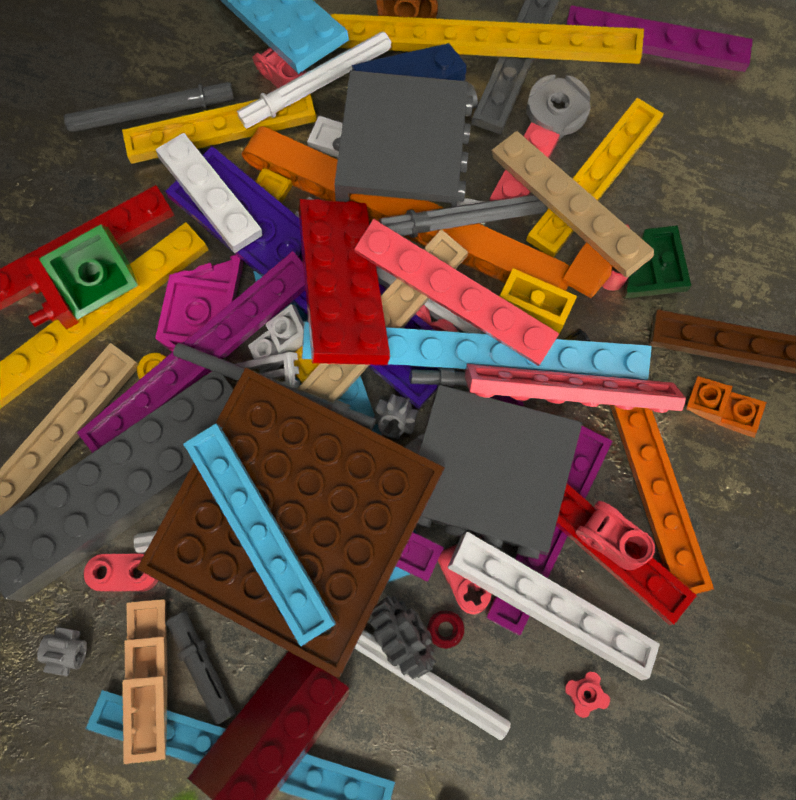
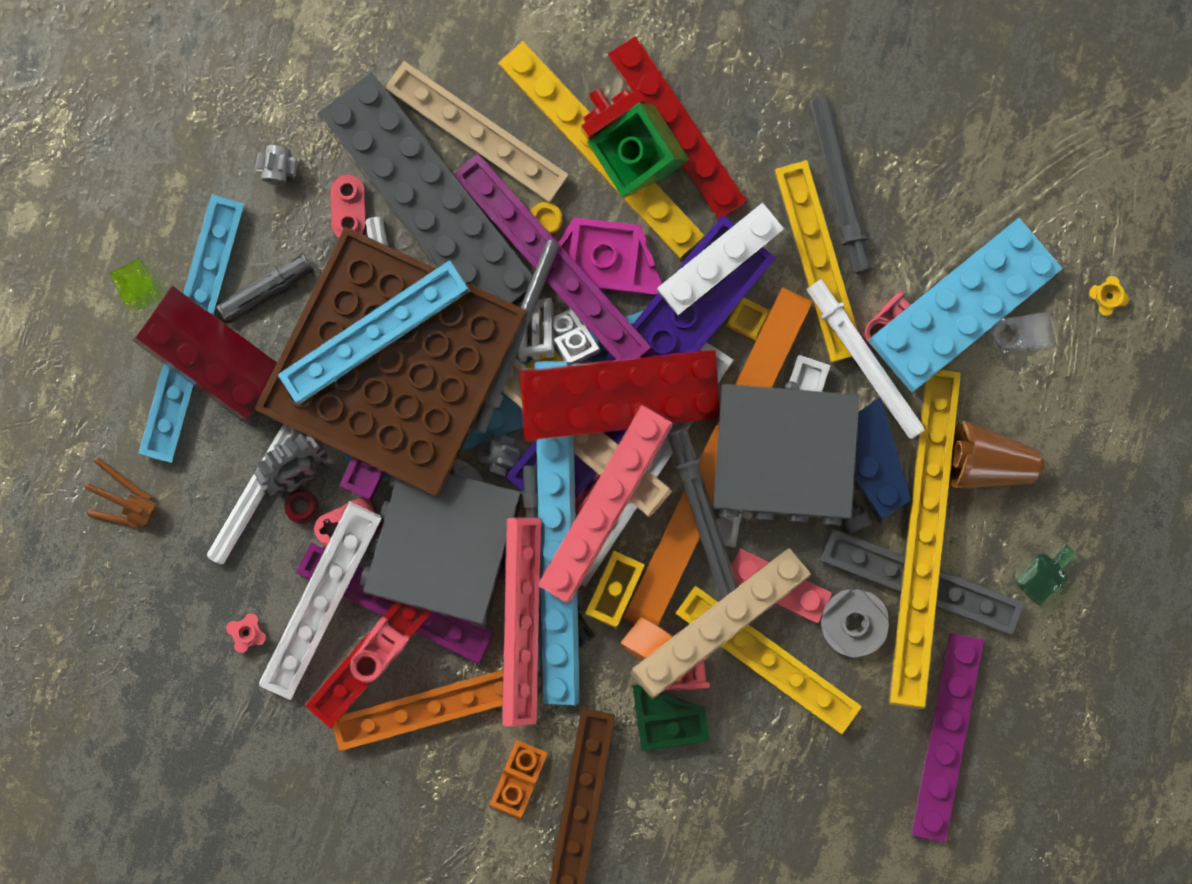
camera: 90 degrees right, 10 degrees up
light nougat slope [122,599,167,764] -> none

